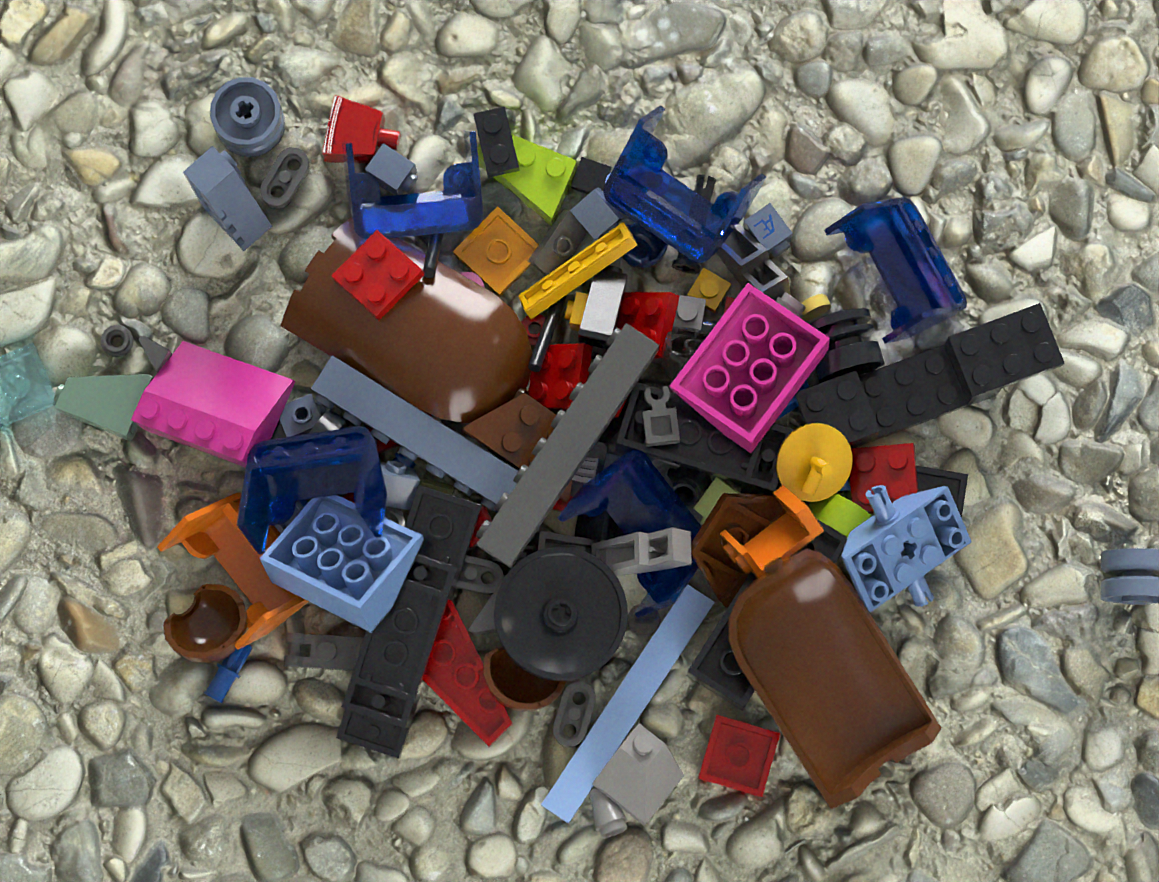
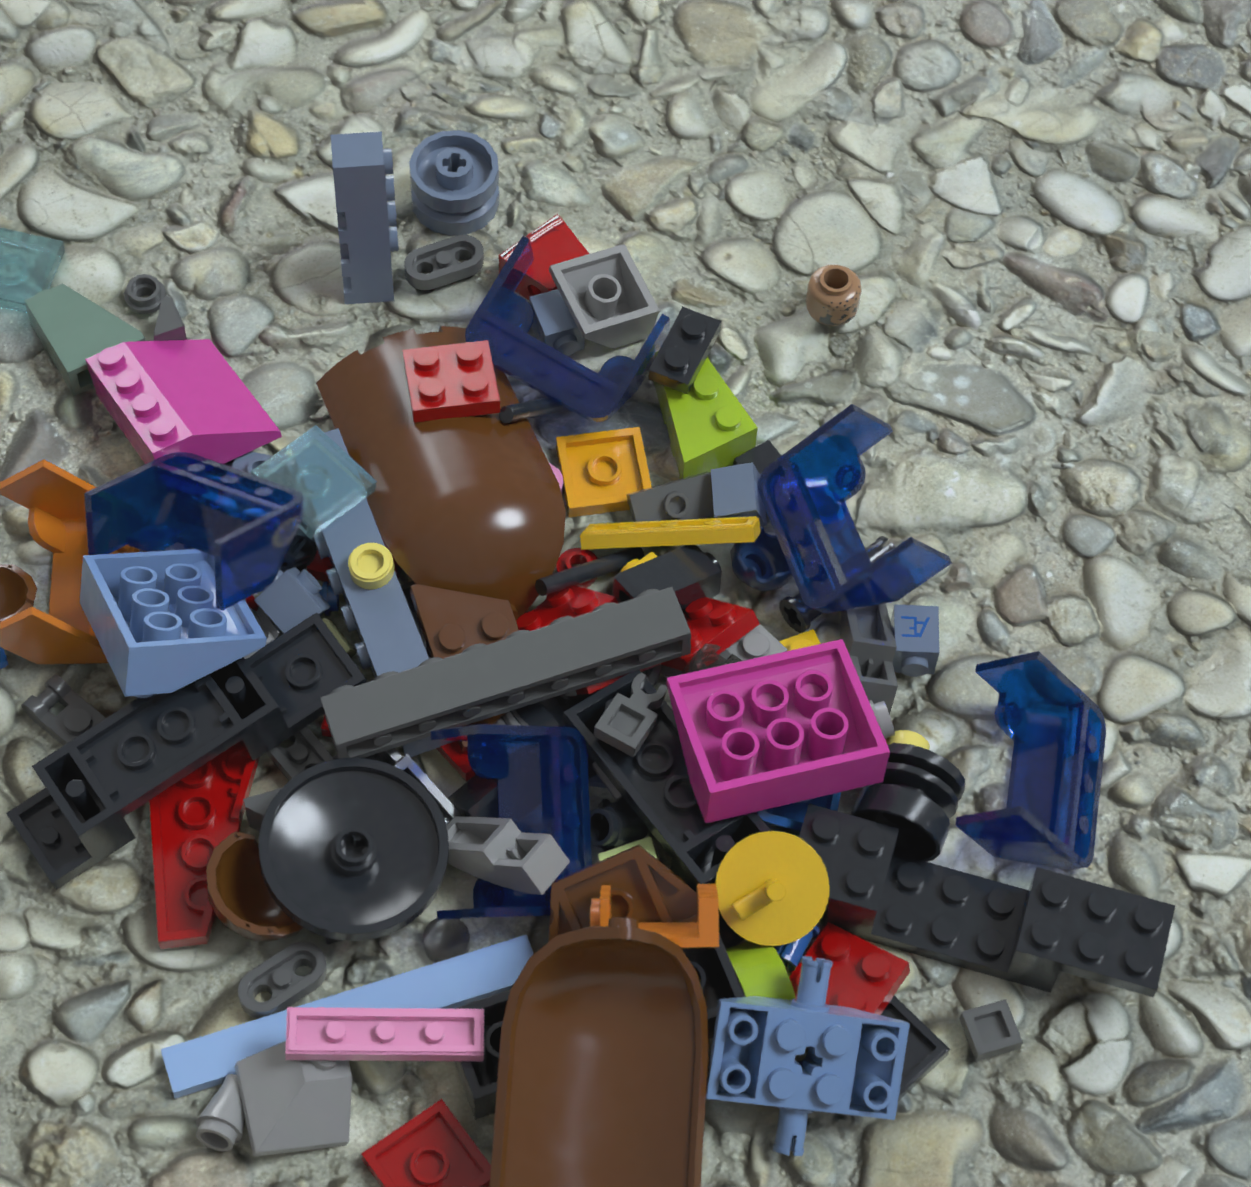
camera: 30 degrees right, 20 degrees down
none -> clear light blue tile [250,425,377,538]
none -> bright pink tile [285,1007,484,1061]
none -> light yellow tile [348,543,394,590]
none -> light grey slope [549,244,660,349]
none -> medium nougat head [806,265,862,326]
none -> dark grey plate [959,999,1023,1062]

